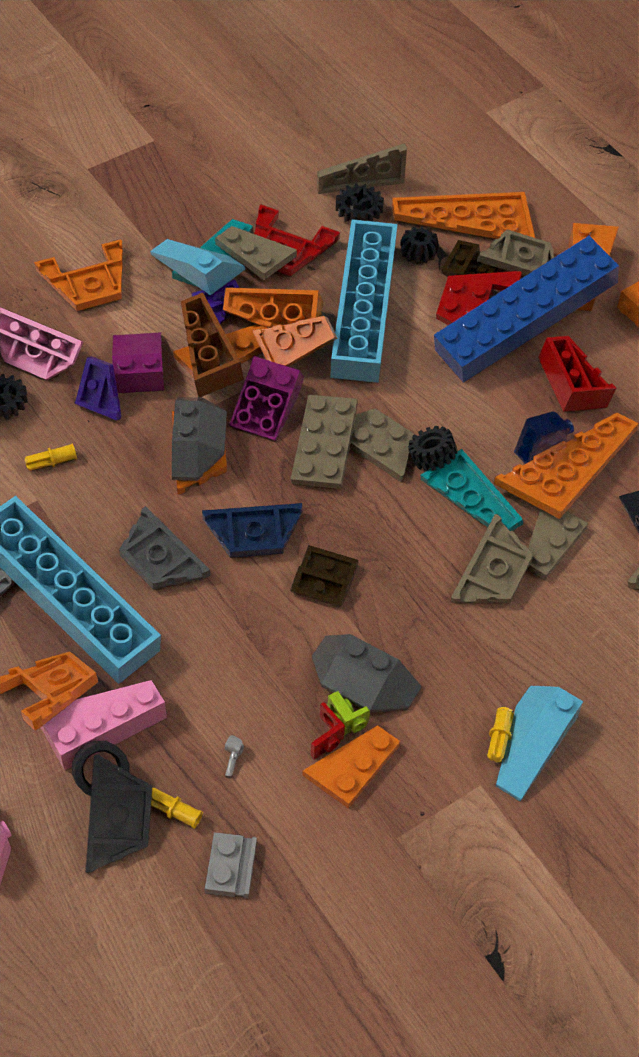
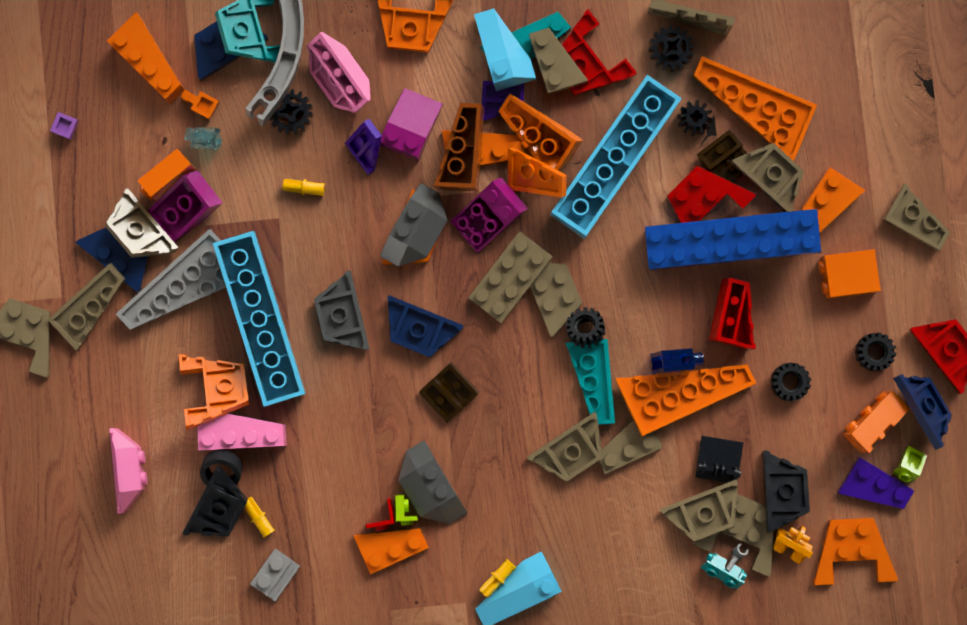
camera: 30 degrees right, 30 degrees up
light grey hand [224,735,244,778] -> none

